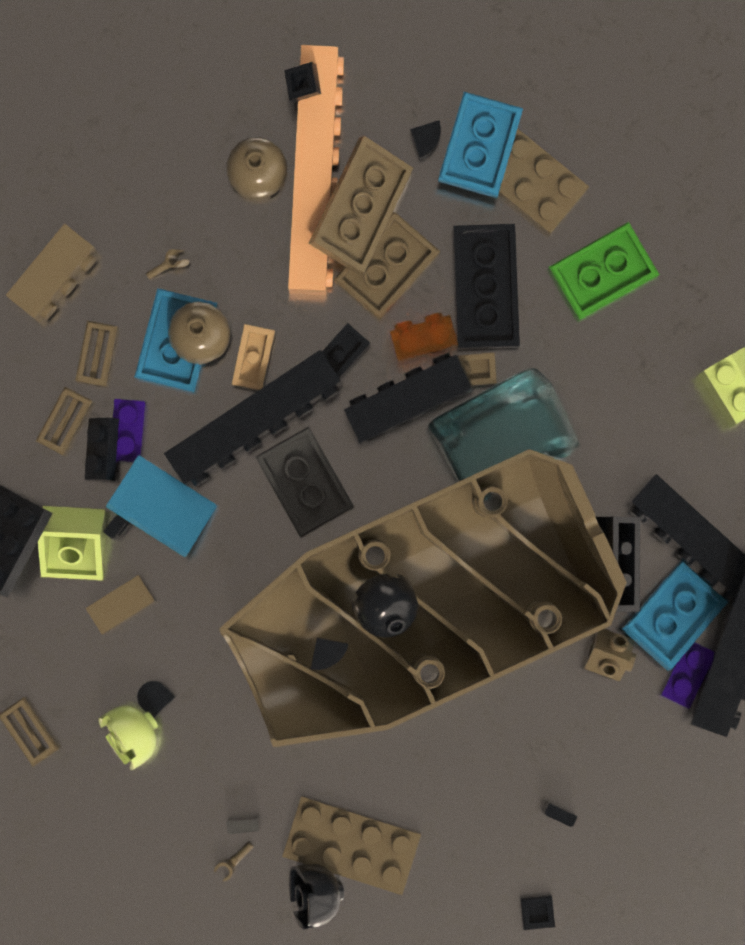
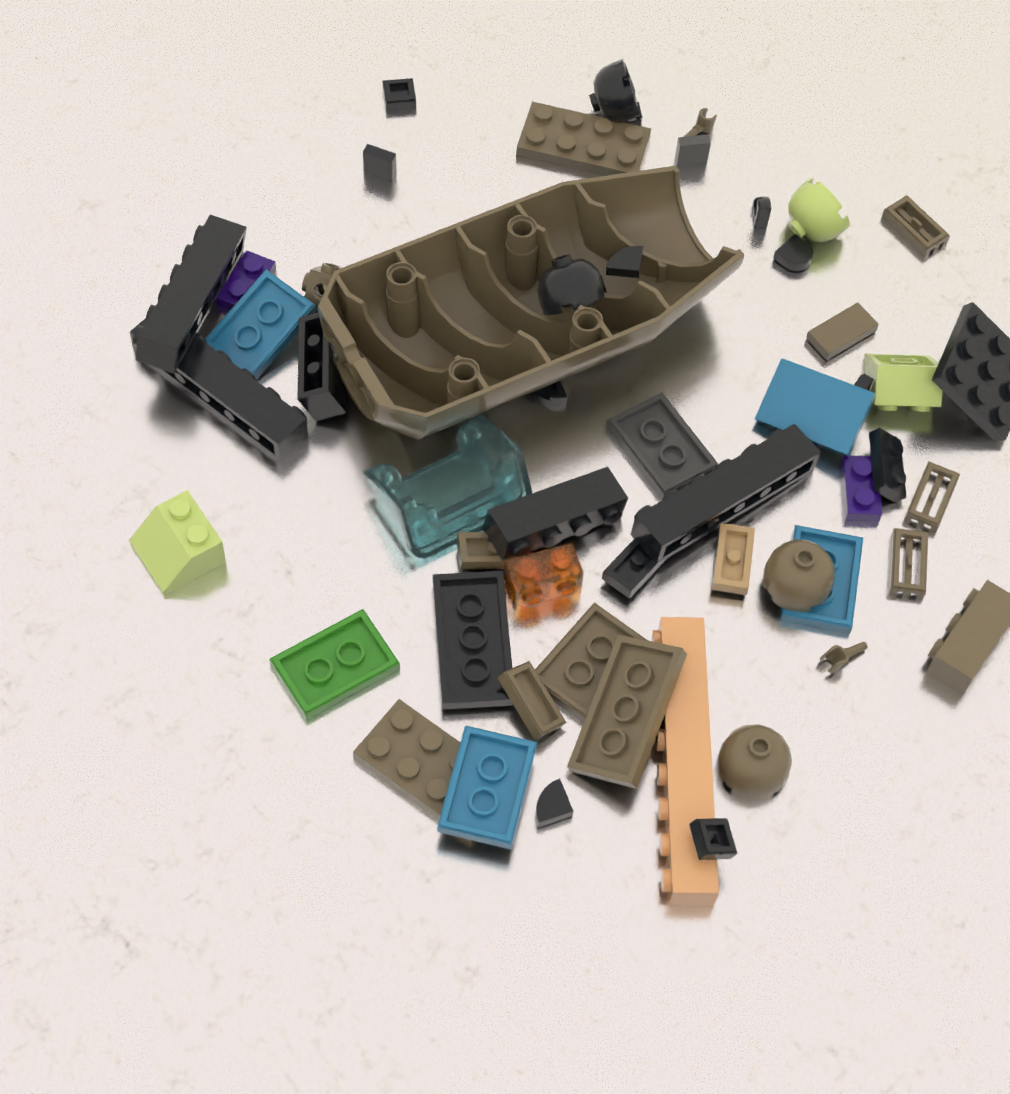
camera: 175 degrees right, 25 degrees down
none -> dark tan tile [497,661,567,740]
none -> black tile [752,196,772,228]

